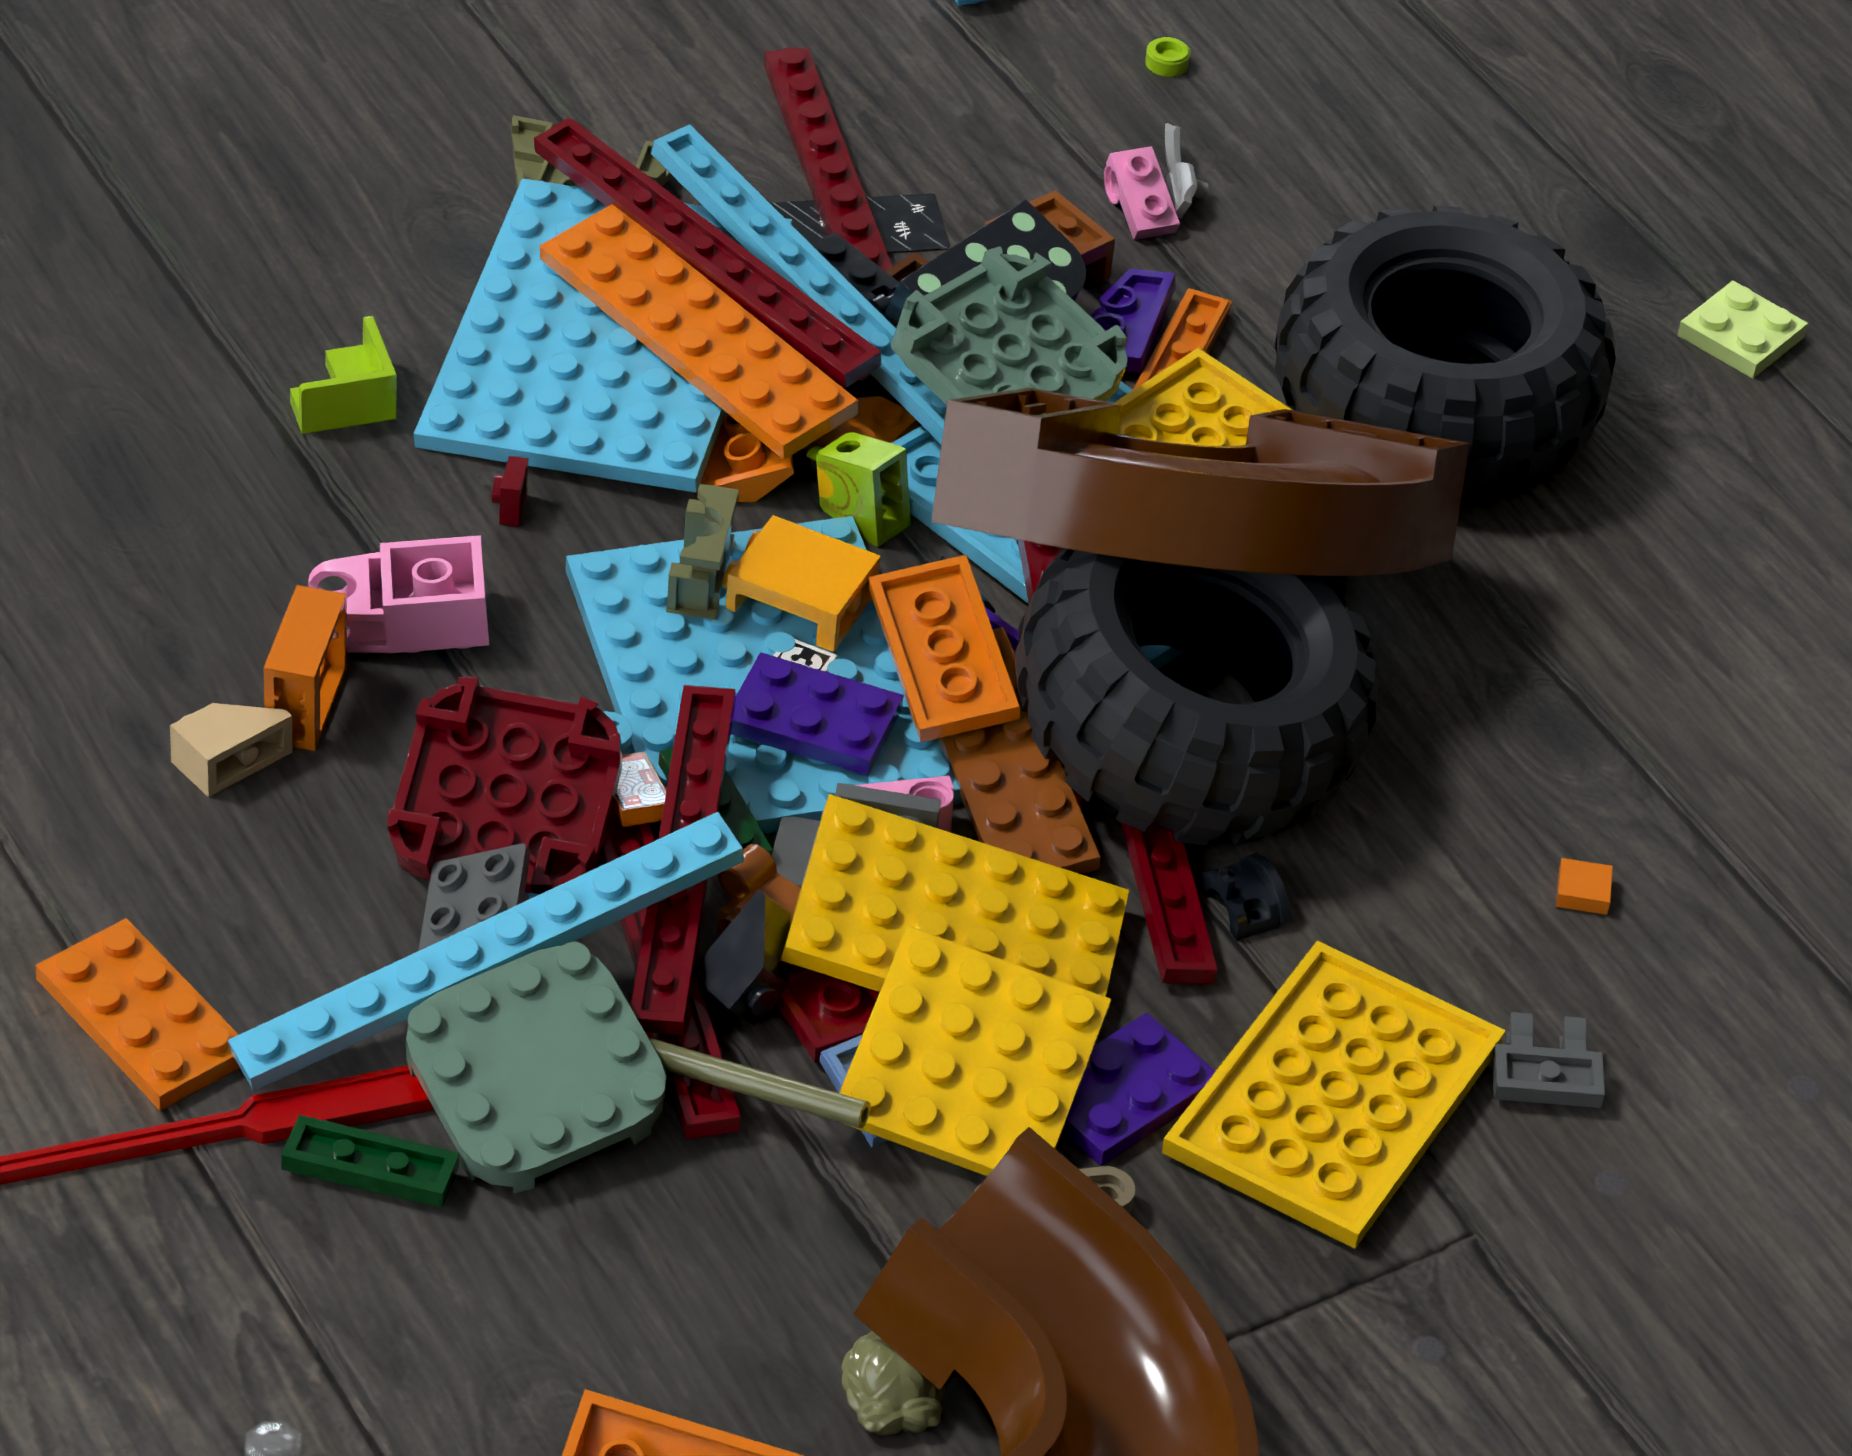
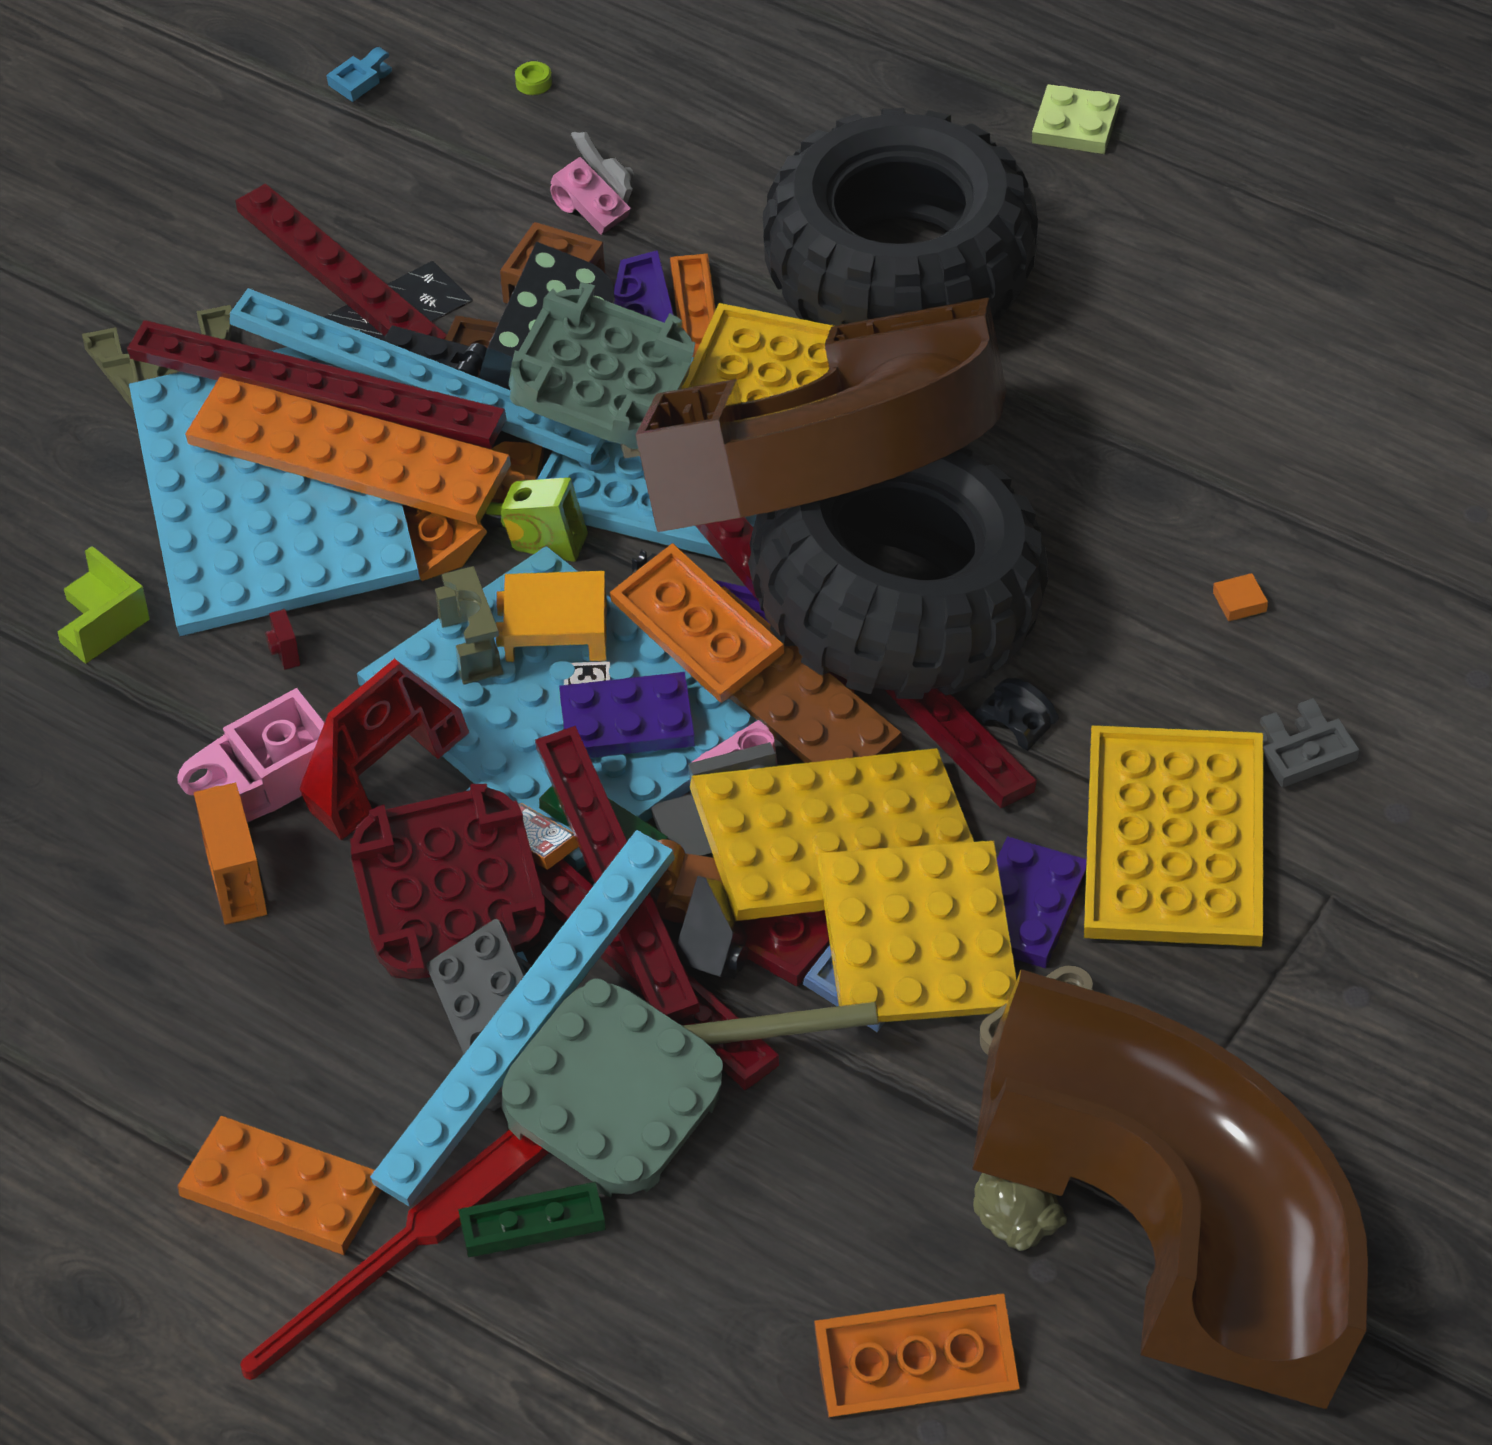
camera: 20 degrees left, 5 degrees up
tan slope [170,703,293,797] -> none
none -> red wedge [299,658,469,840]

